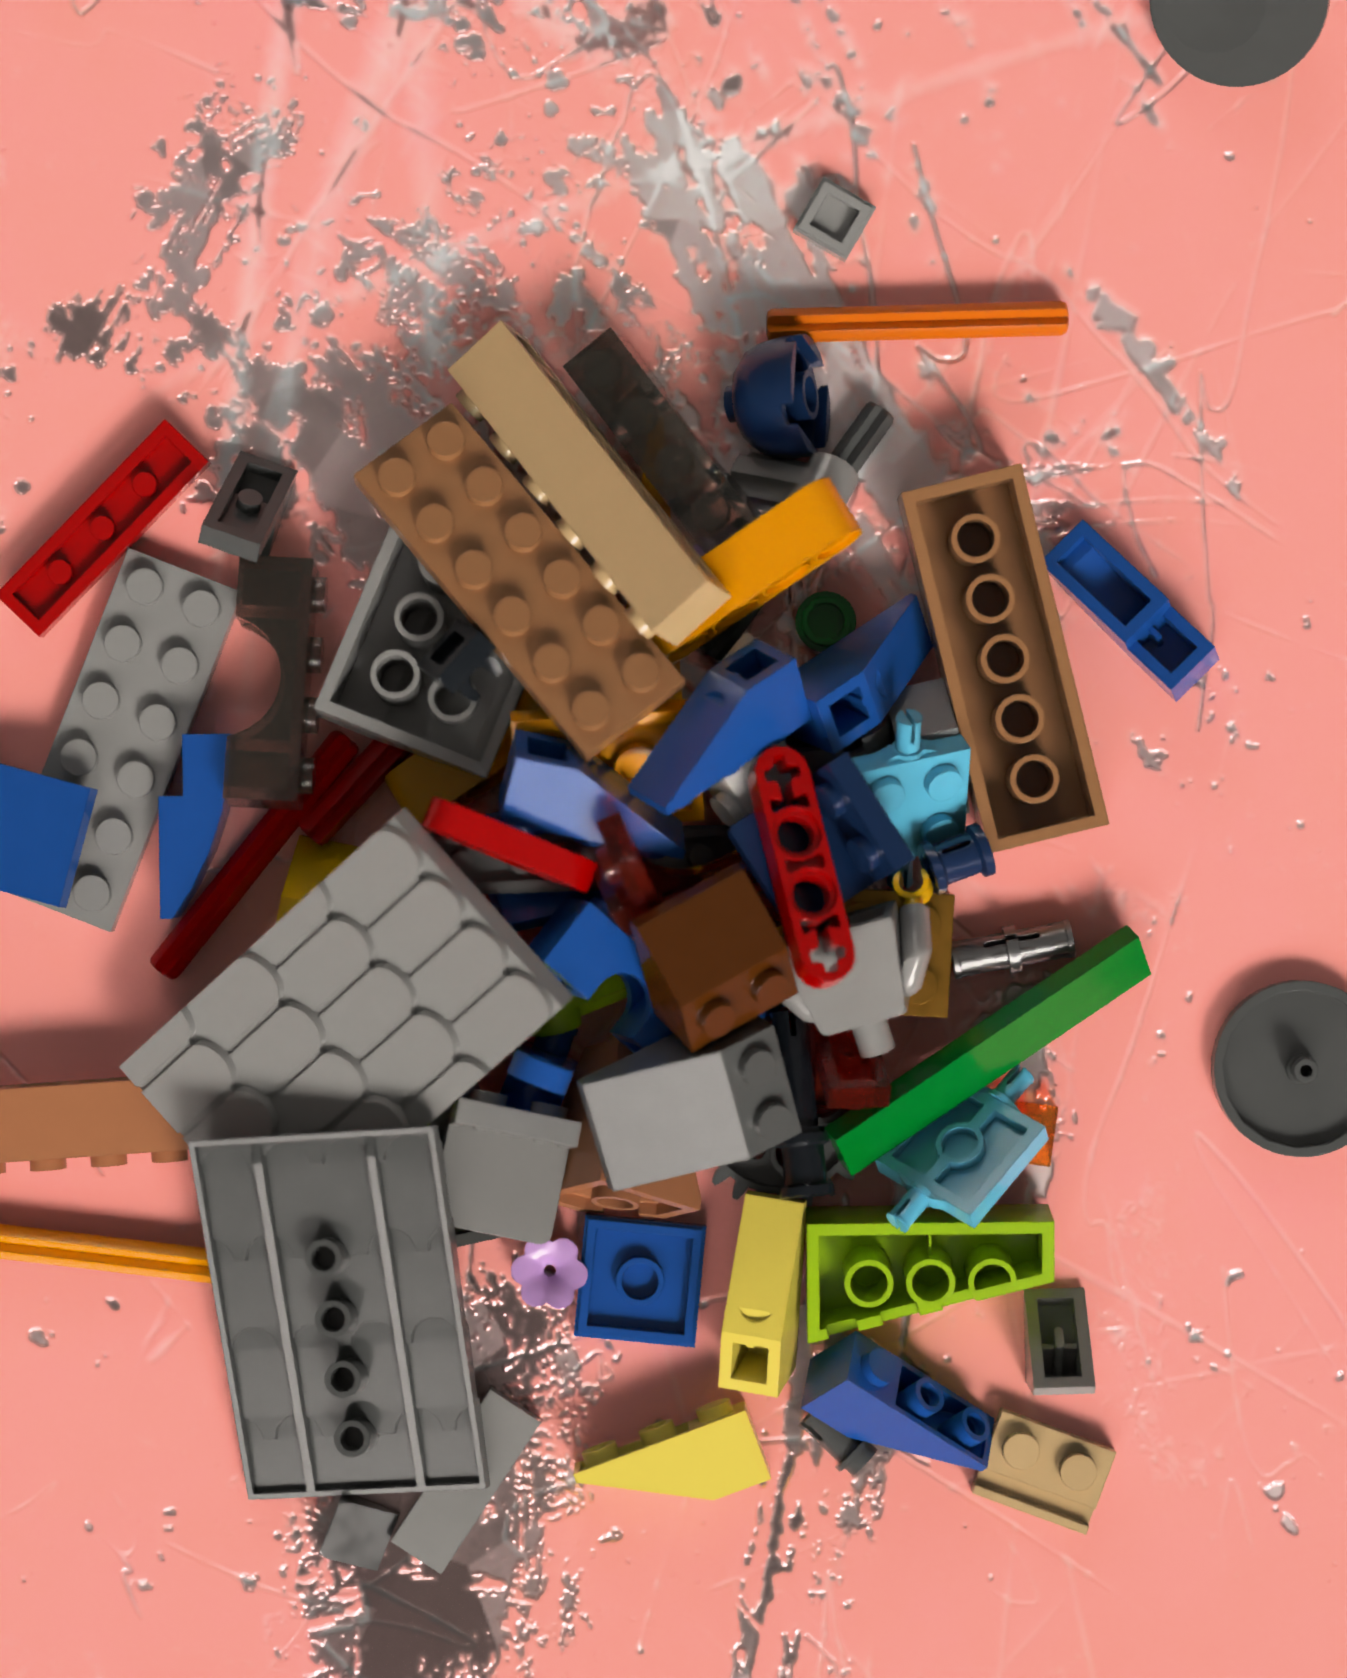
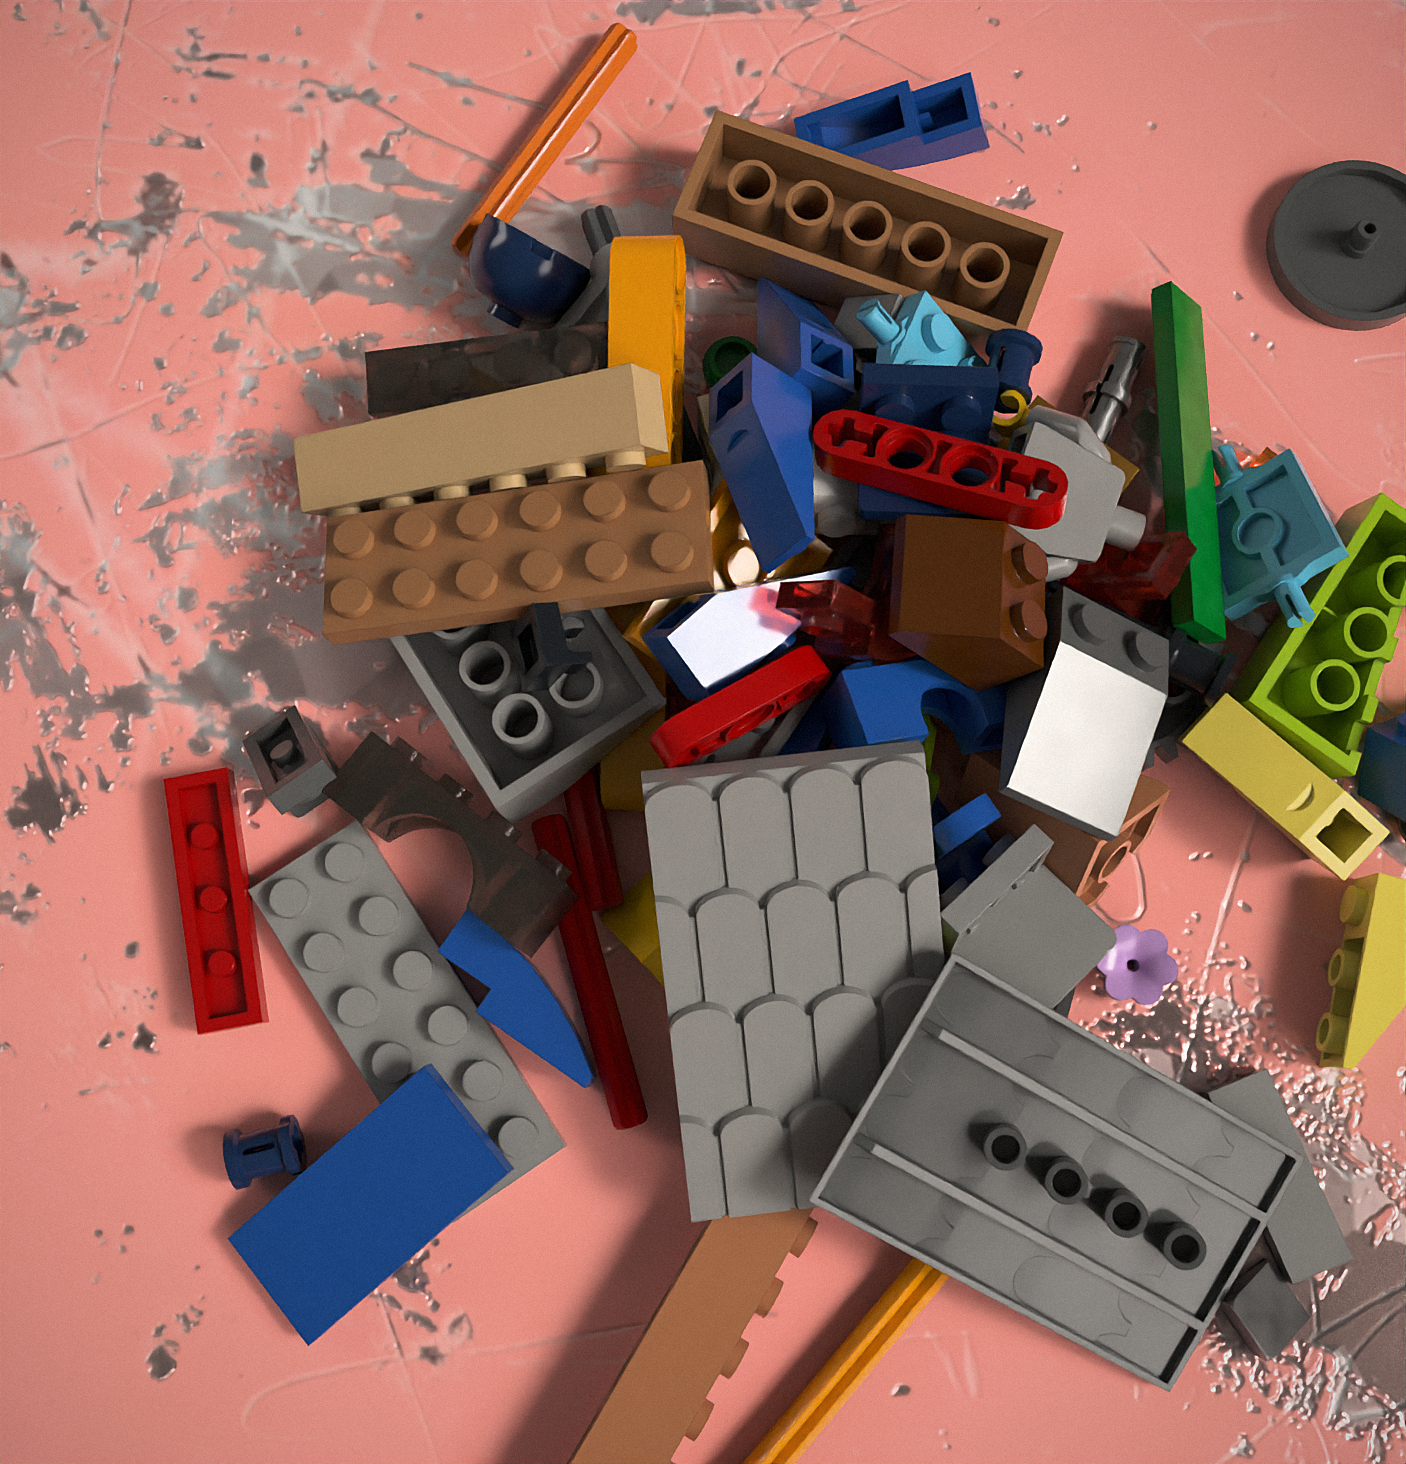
camera: 50 degrees left, 10 degrees down
blue tile [574,1213,706,1348] -> none
light grey tile [793,177,876,263] -> none

